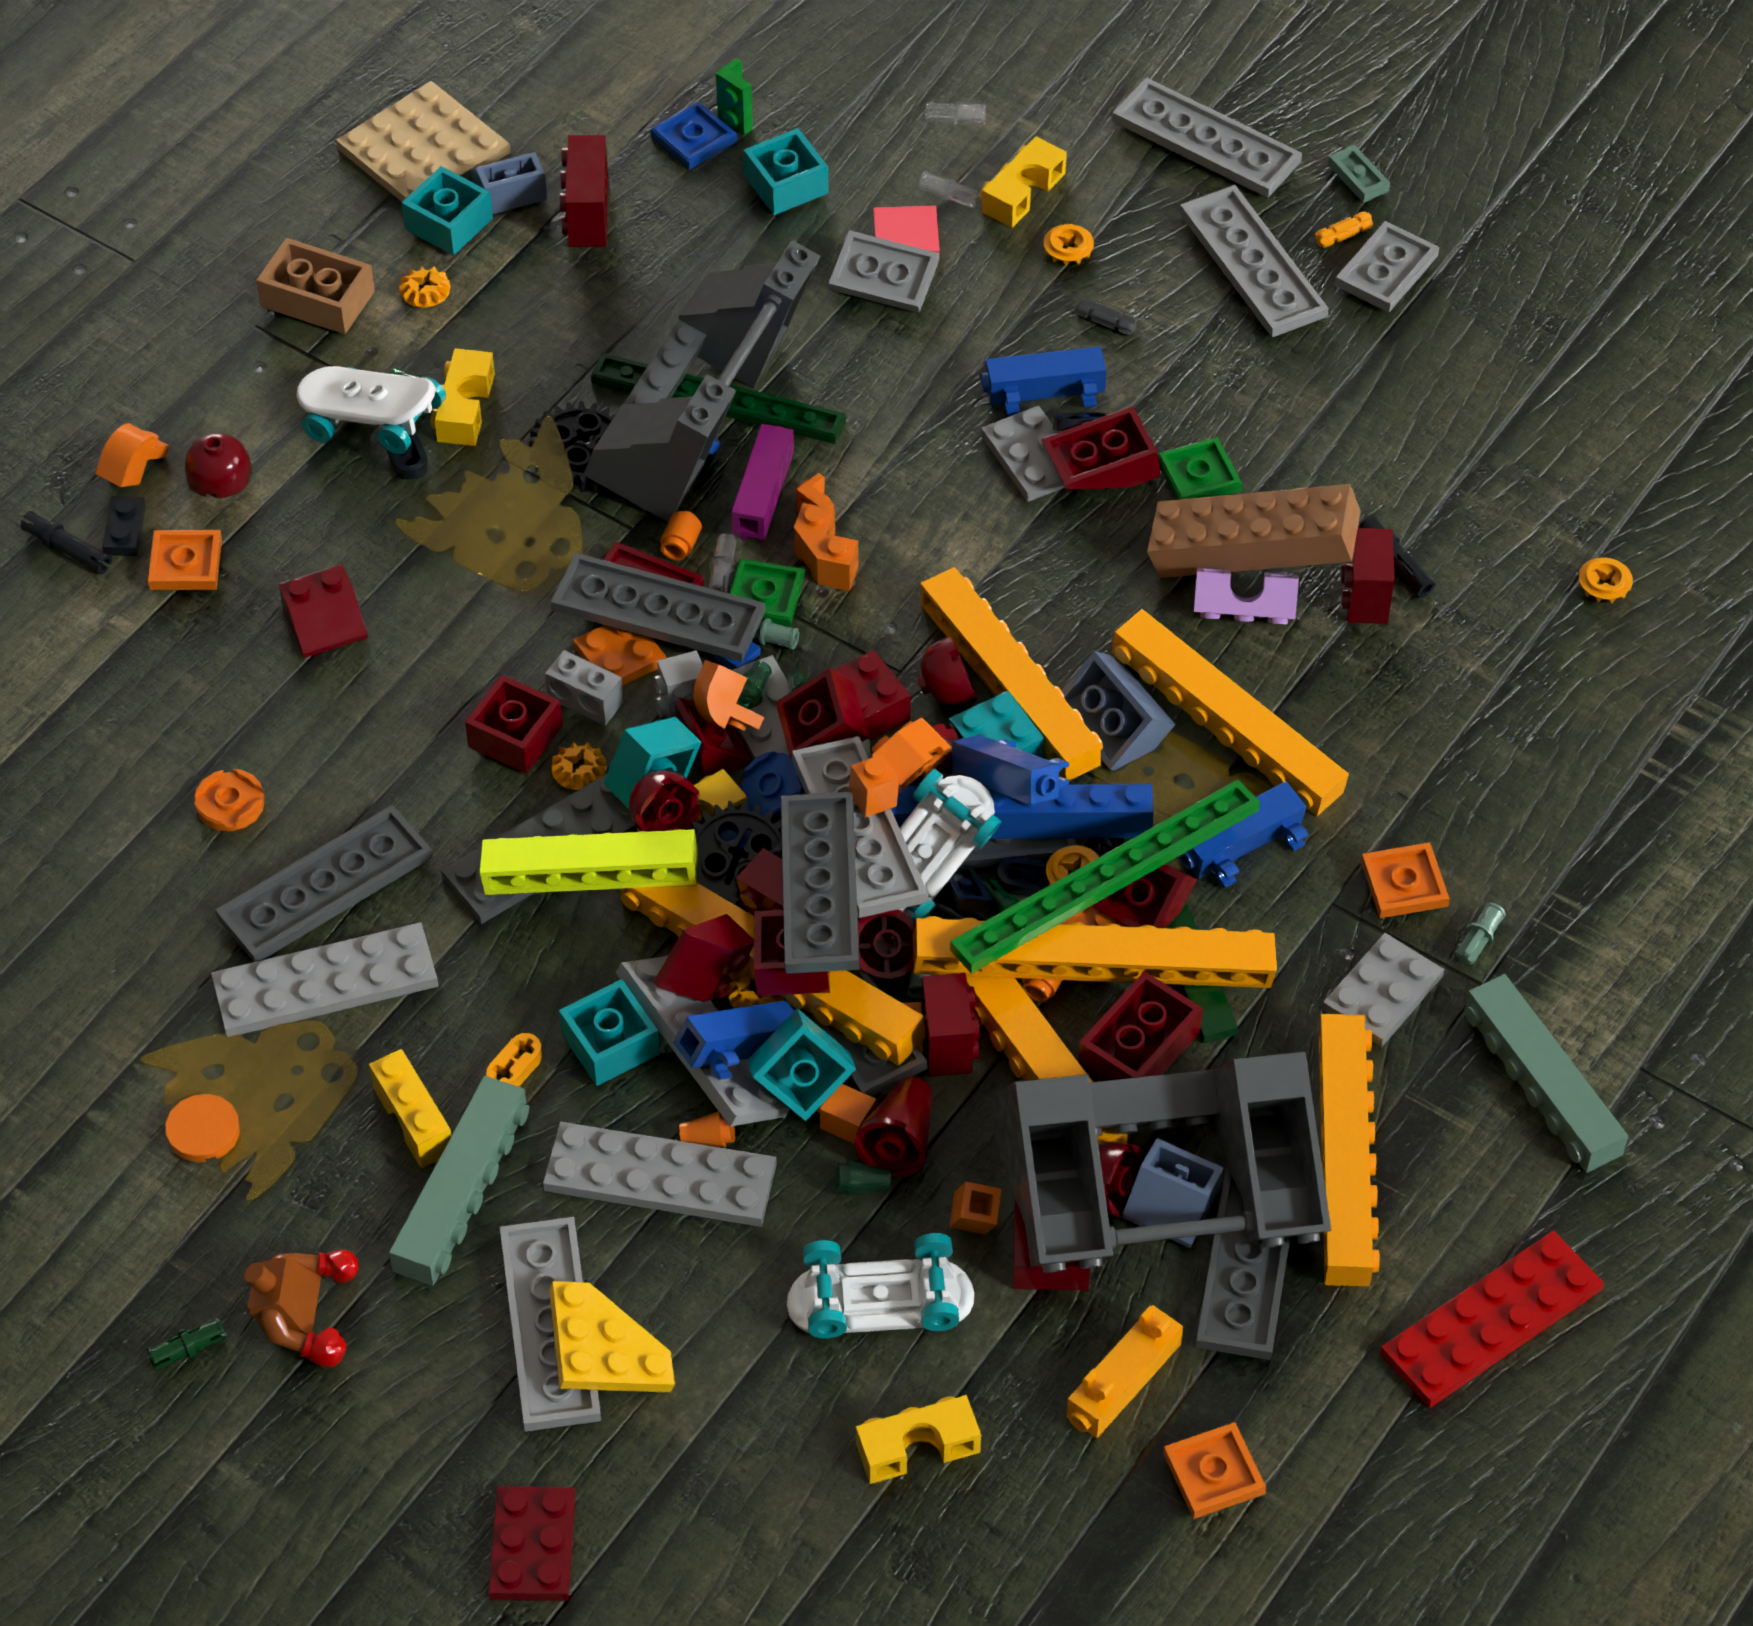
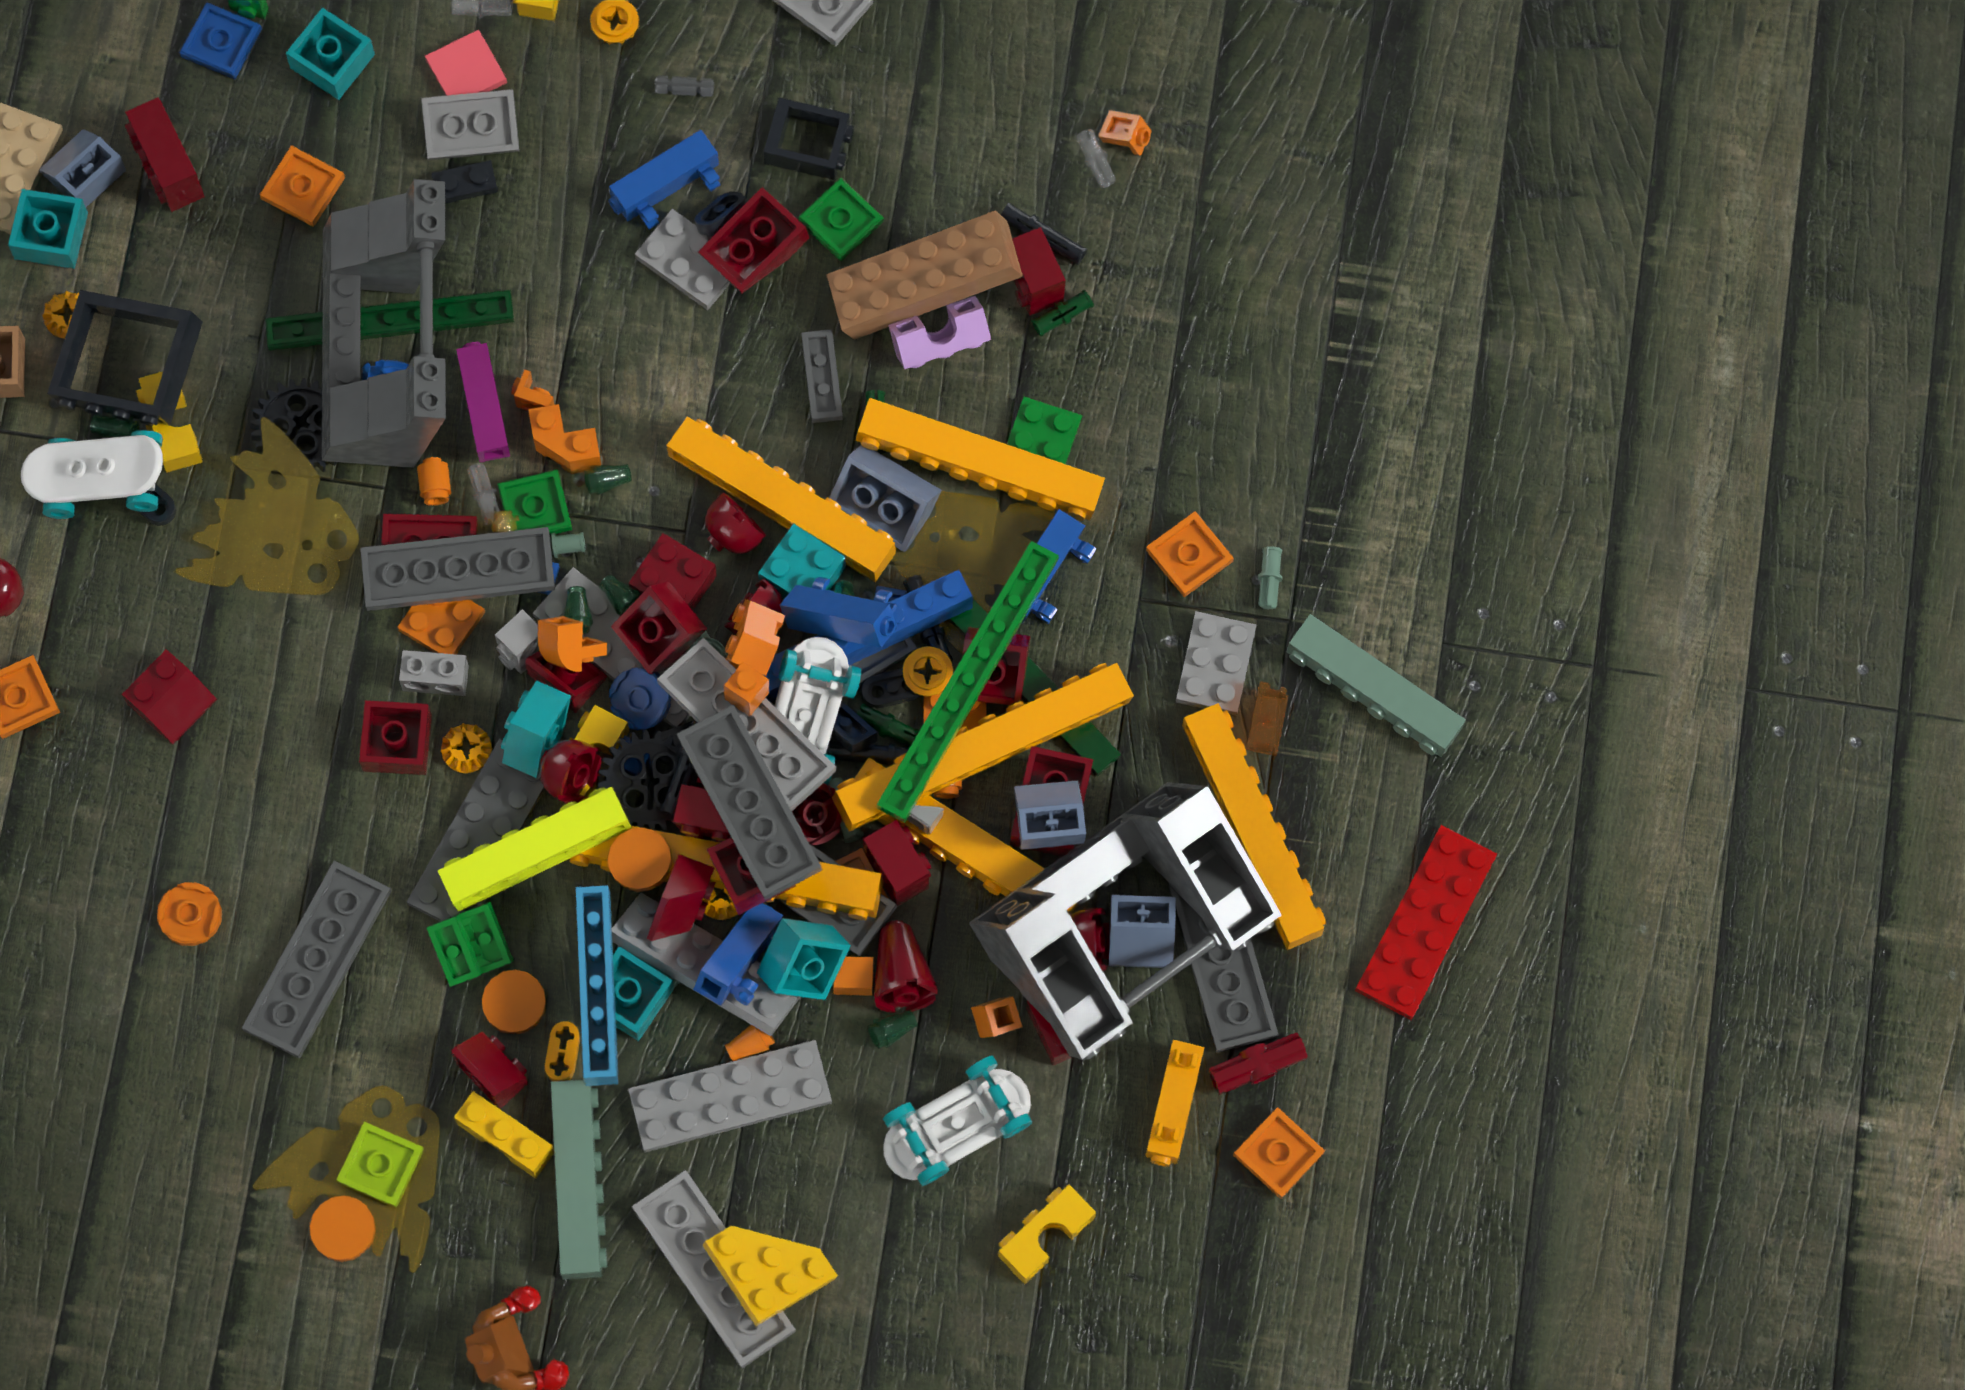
camera: 30 degrees left, 20 degrees up
light grey plate [211,922,439,1038] -> none
light orange gear [1579,558,1633,604] -> none
none -> black window [47,290,203,427]
none -> orange plate [260,145,345,227]
none -> lime plate [336,1122,424,1208]
none -> green slope [426,902,514,987]
none -> black plate [431,160,498,204]
none -> dark red slope [451,1031,528,1109]
none -> orange tile [482,970,546,1034]
none -> clear yellow plate [488,510,519,532]
none -> dark azure brick [576,886,618,1086]
none -> clear green cone [584,464,632,496]
none -> orange tile [607,827,672,892]
none -> black window [764,97,854,180]
none -> dark grey plate [801,329,843,423]
none -> light grey slope [907,805,944,834]
none -> green plate [1007,396,1082,464]
none -> sand blue slope [1014,781,1086,850]
none -> dark green pin [1031,290,1094,337]
none -> clear axle [1076,129,1115,188]
none -> orange bracket [1098,110,1151,156]
none -> dark red piece [1208,1032,1308,1095]
none -> clear orange hinge [1246,681,1289,756]

